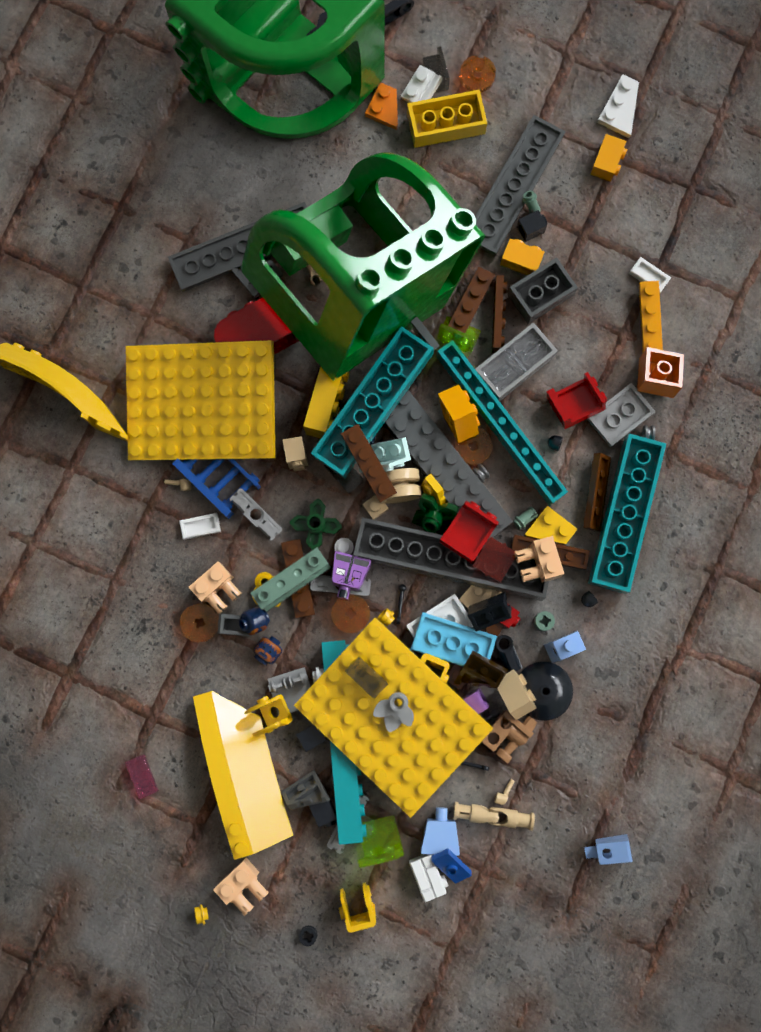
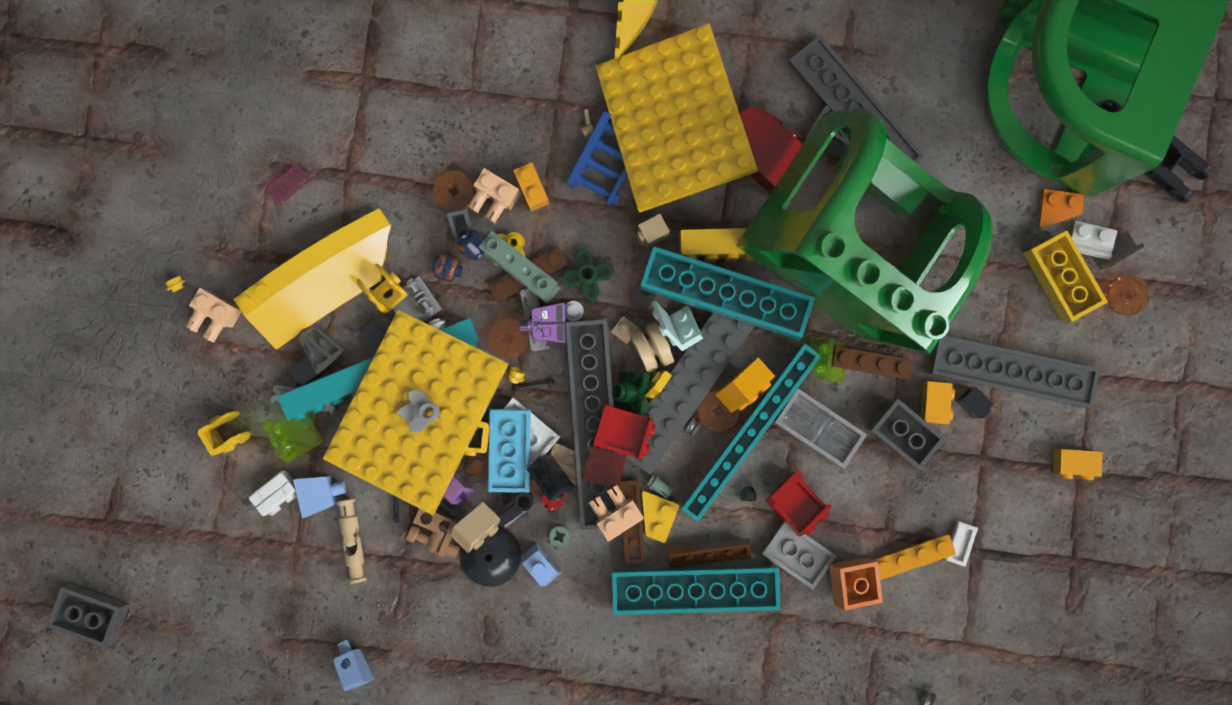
camera: 70 degrees right, 5 degrees up
white tile [179,513,221,540] -> none
light grey piece [229,488,282,540] -> none
black bush [299,925,318,946] -> none
reddish brown plate [341,424,397,503] -> none
clear smoke plate [345,657,388,698] -> none
dark grey wing [411,316,440,350] -> none
blue plate [432,848,472,884] -> none
dark brown wing [454,650,507,688] -> none
reddish brown plate [492,275,507,353] -> none
tan hand [494,779,515,805] -> none
sand green pin [522,191,541,214] -> none
black hinge [581,590,598,607] -> none
white wing [597,74,639,138] -> none
flat silver bush [642,425,655,440] -> none
none -> light orange brick [513,163,549,212]

